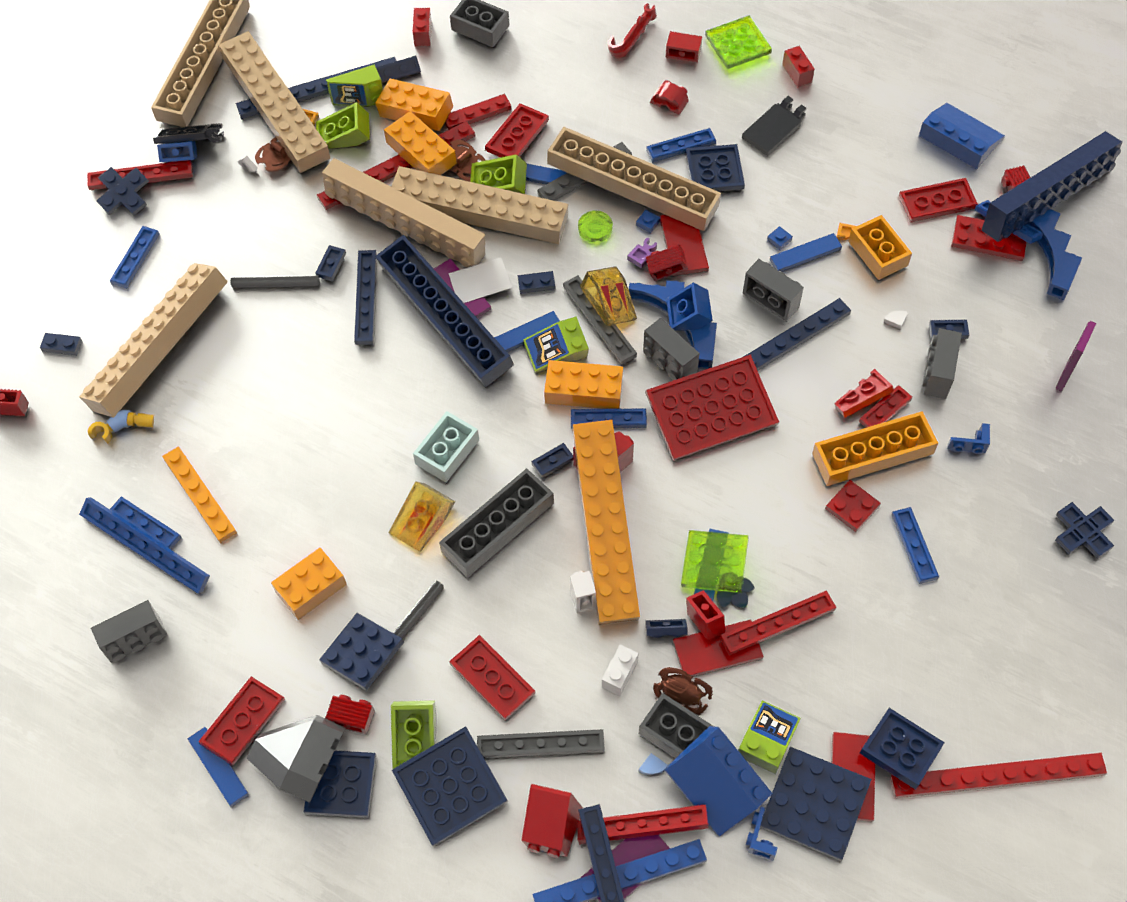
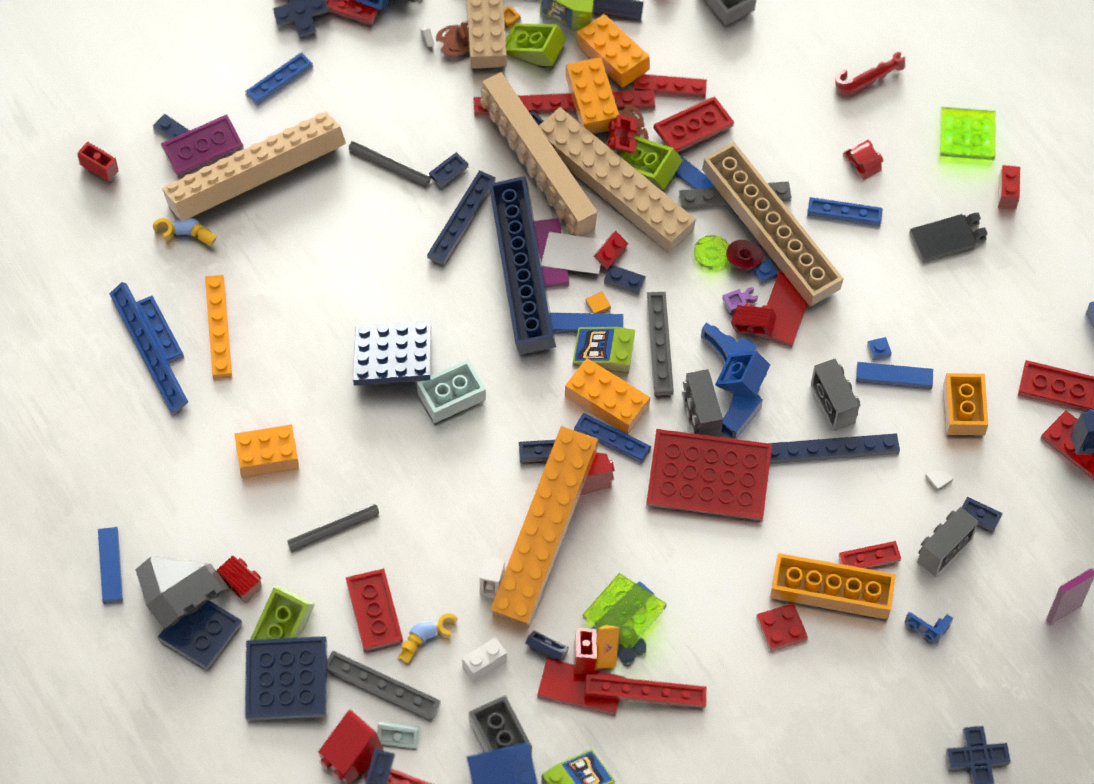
camera: 25 degrees right, 0 degrees up
dark grey brick [91,600,168,662] -> none
red tile [198,676,285,766] -> none
dark blue plate [319,613,404,691] -> none
clear yellow slope [388,481,456,552] -> none
dark grey brick [439,468,554,578] -> none
clear yellow slope [580,266,637,326] -> none
light blue tile [638,753,668,775] -> none
copper shield [653,667,713,715] -> none
red brick [665,31,702,63] -> none
dark blue plate [686,144,745,191] -> none
red wing [834,369,894,418] -> none
light orange tile [836,223,857,241] -> none
blue tile [891,507,939,584] -> none
none -> magenta tile [161,114,244,177]
none -> plate [353,321,432,386]
none -> light aqua slope [377,722,420,749]
none -> yellow piece [398,613,458,663]
none -> light orange tile [585,291,611,314]
none -> red plate [593,231,629,269]
none -> light orange slope [595,625,619,668]
none -> red cylinder [607,115,638,154]
none -> dark red dish [726,240,763,270]

